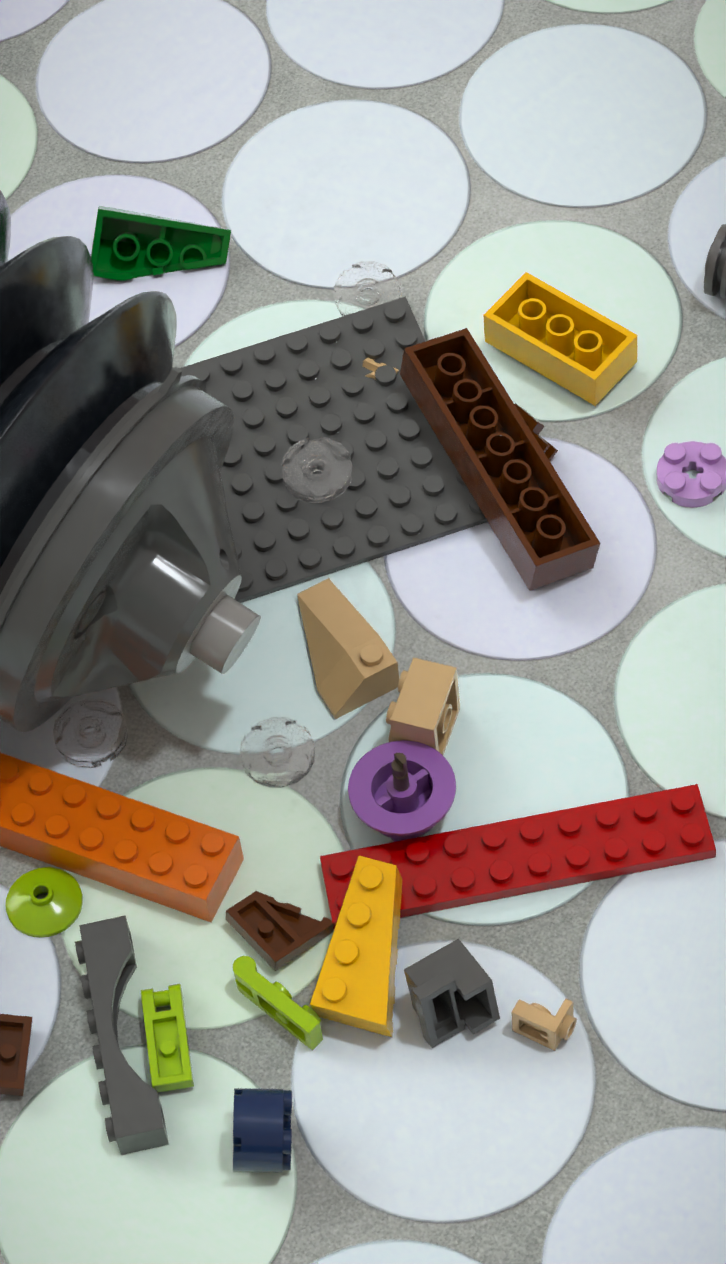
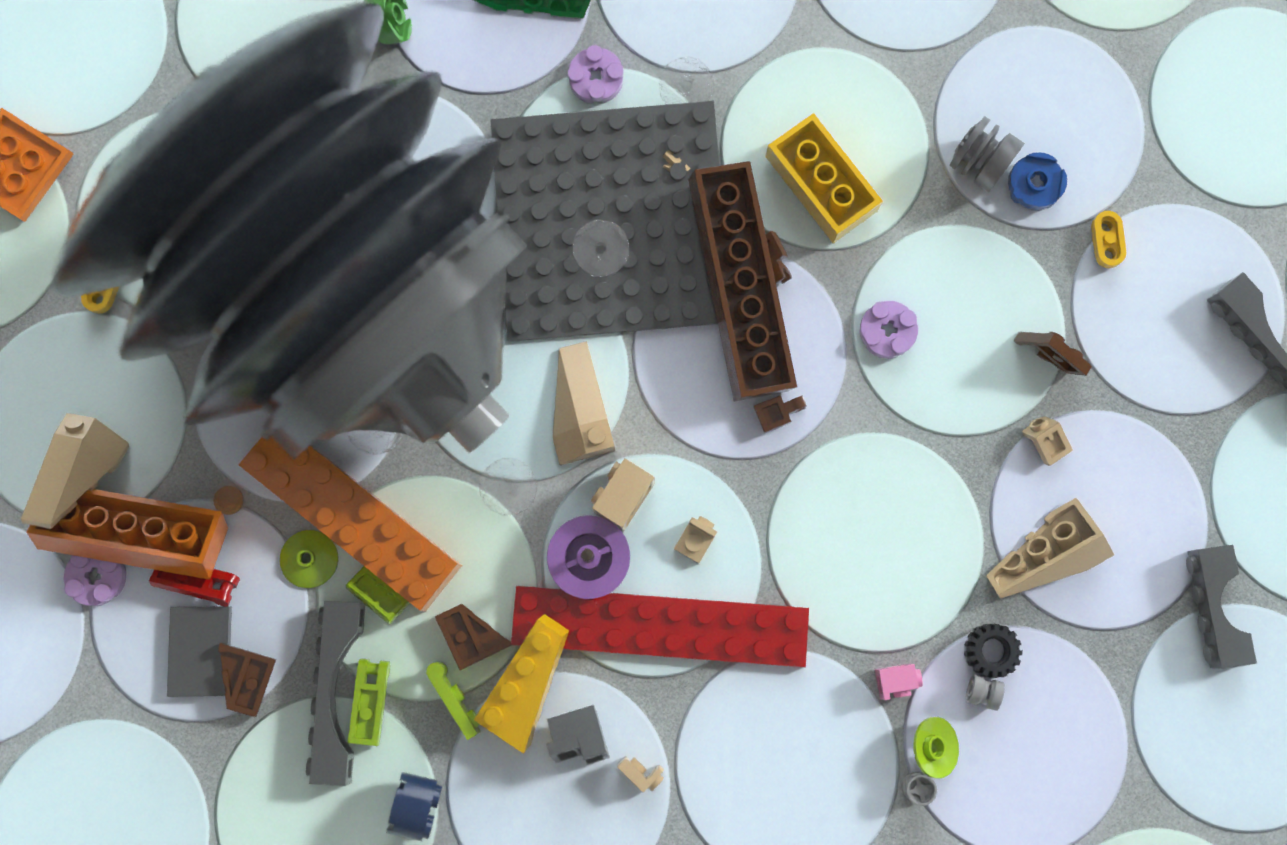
camera: 10 degrees right, 25 degrees up
none -> lime plate [345,566,410,625]
none -> lavender plate [568,45,624,104]
none -> tan bracket [674,516,717,564]
none -> reddish brown plate [753,395,807,434]

